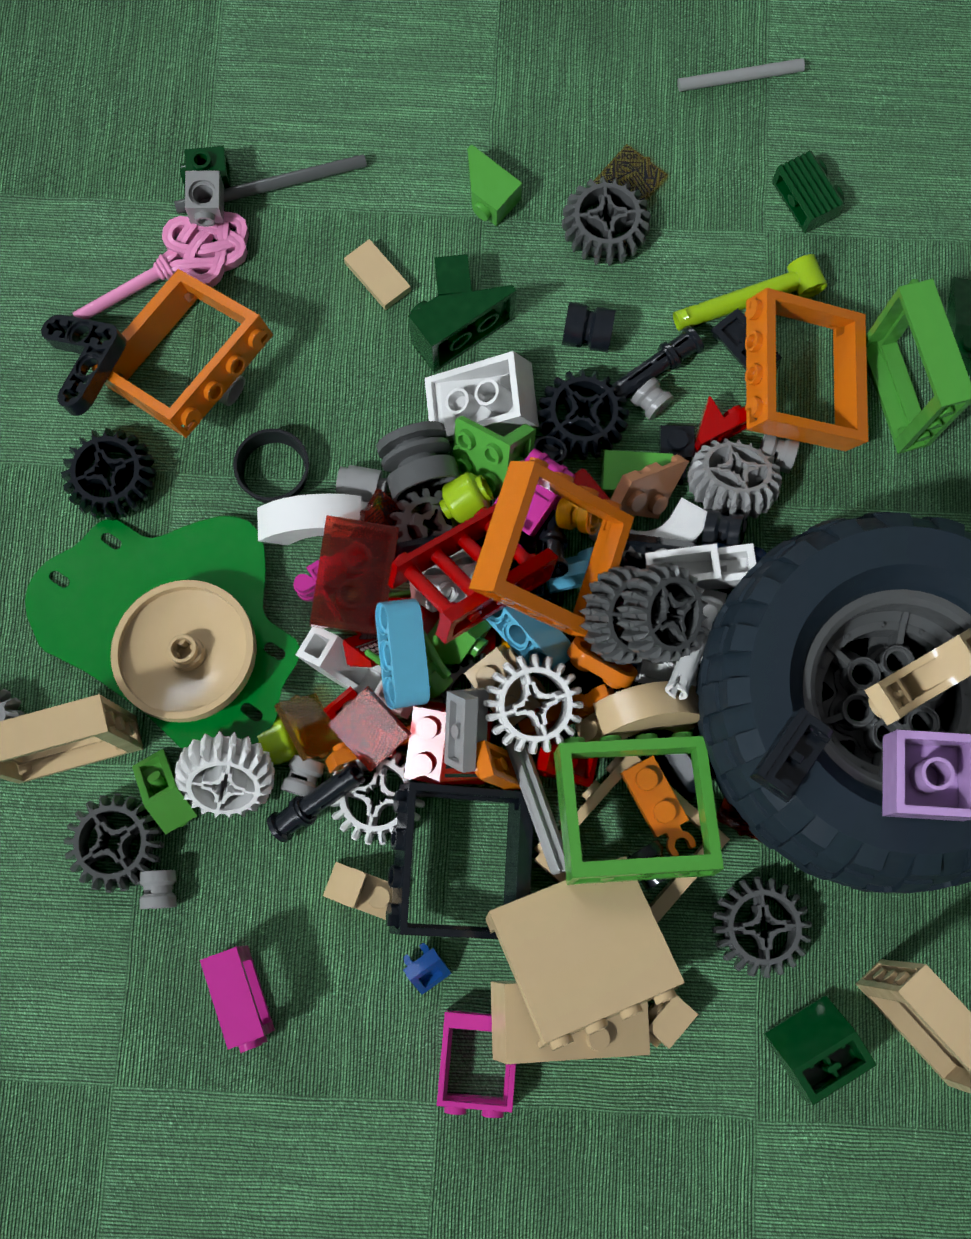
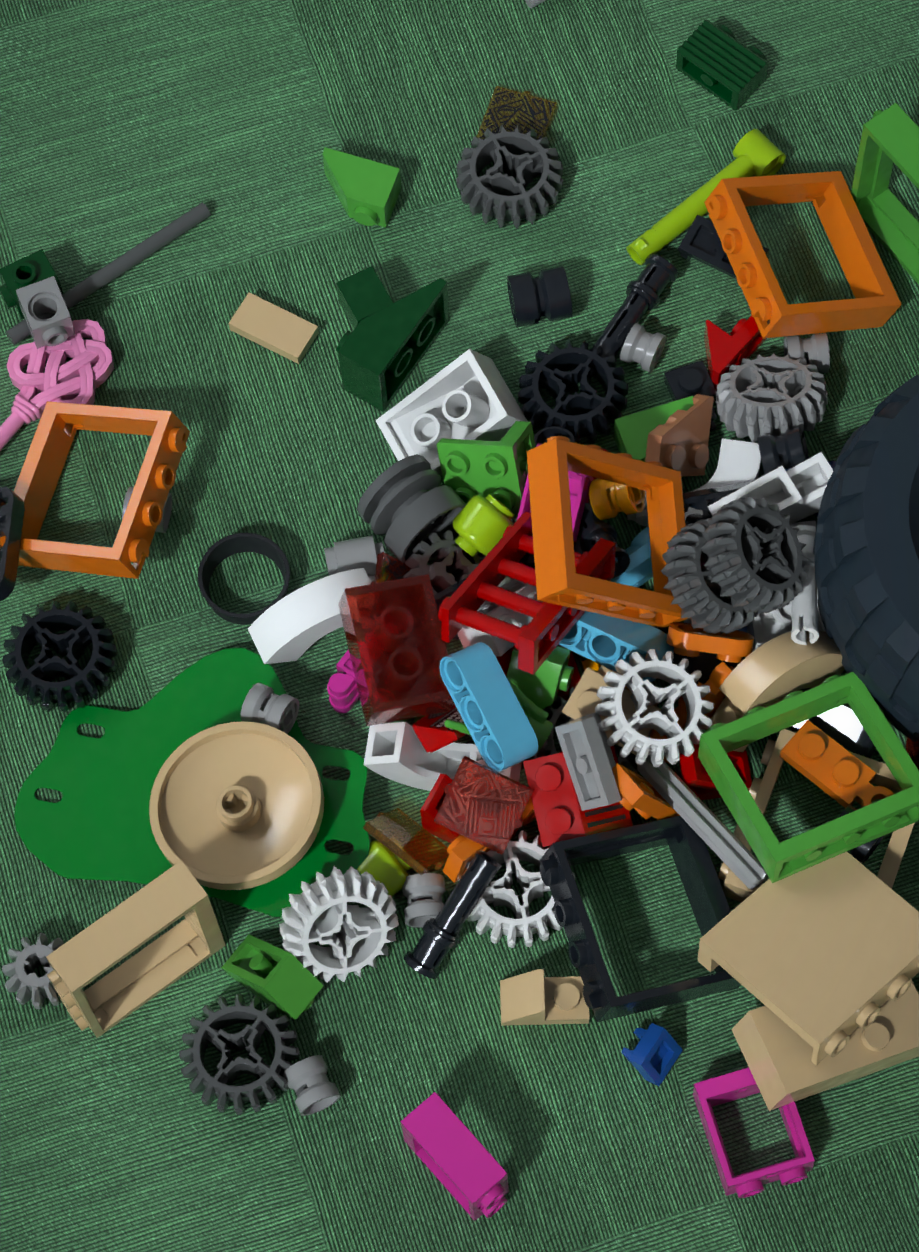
camera: 15 degrees left, 10 degrees down
none -> light grey wheel [241,683,299,734]

